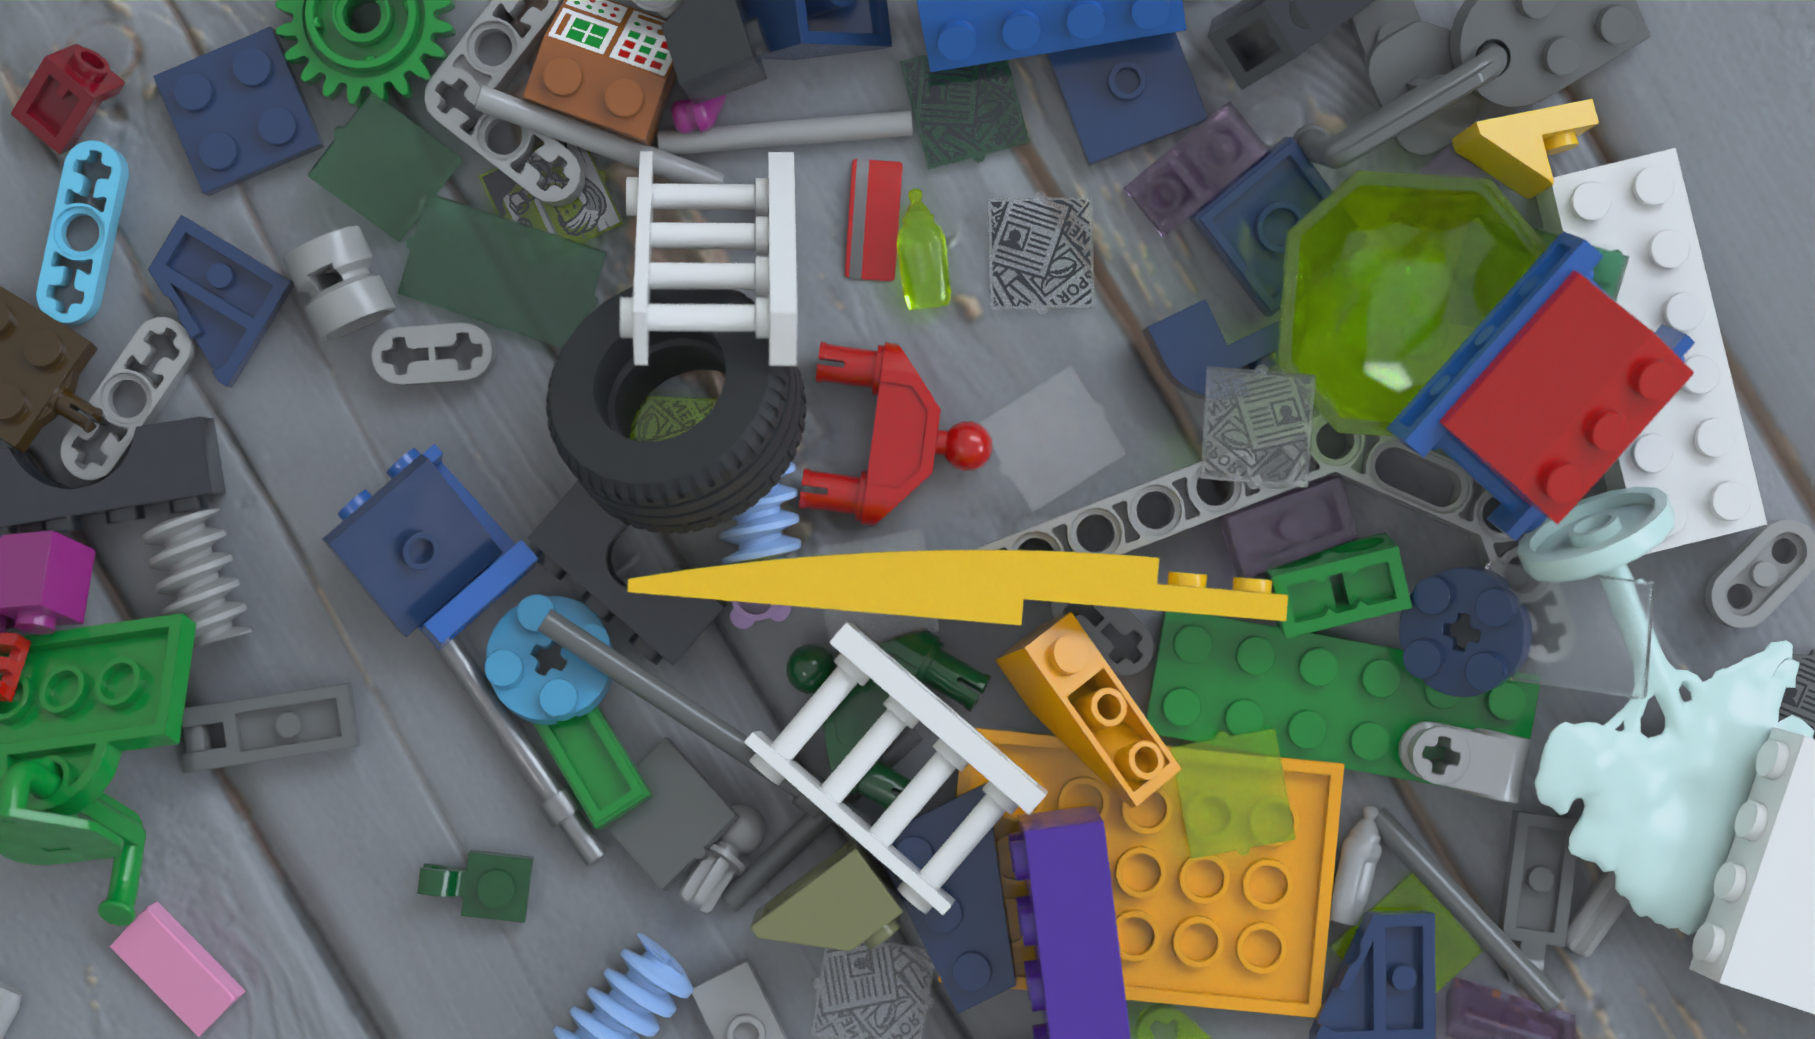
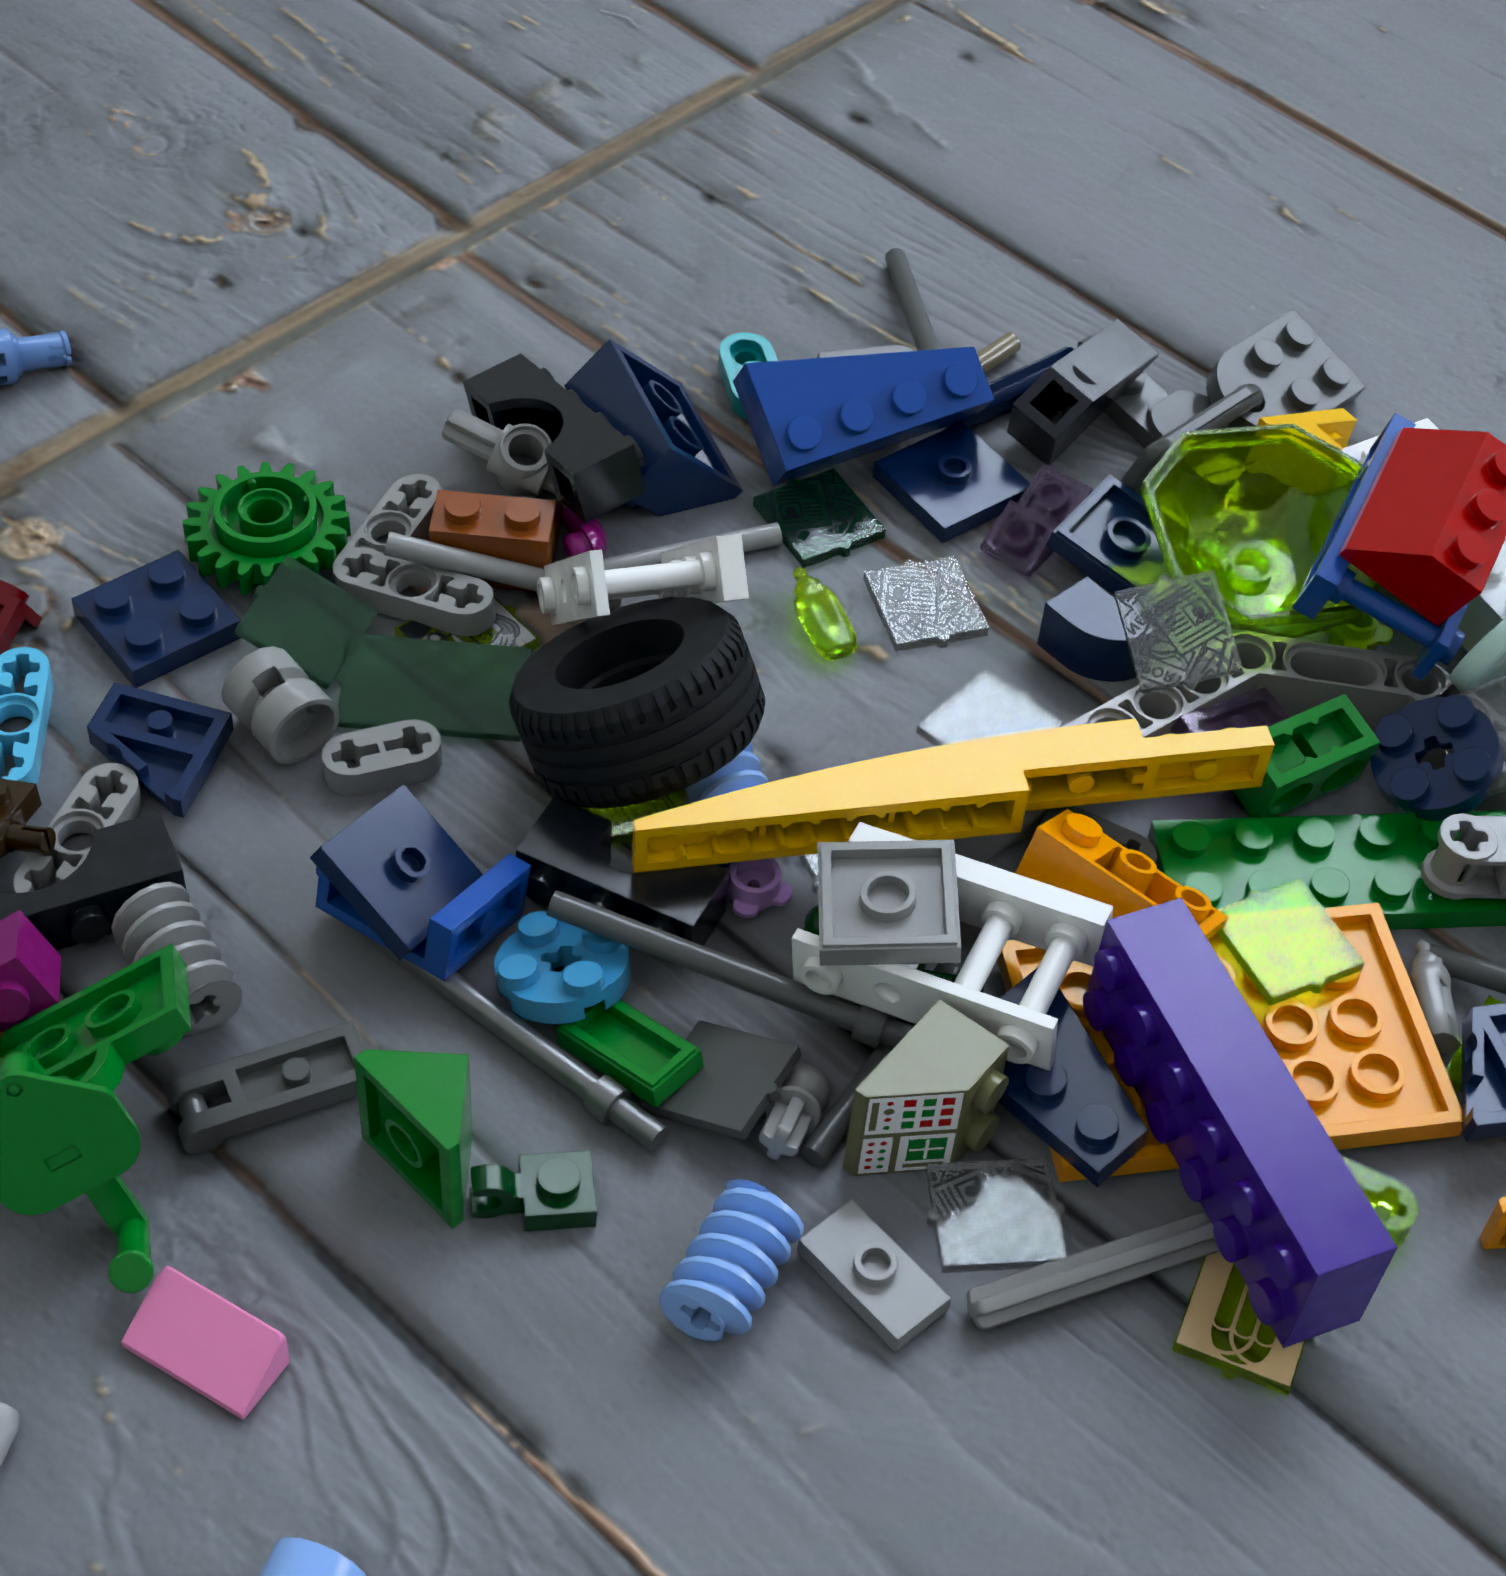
camera: 15 degrees left, 40 degrees down
red connector [799,341,993,527] -> none
red sticker [845,159,903,281] -> none
none -> green slope [354,1049,473,1229]
none -> light grey tile [817,840,961,966]

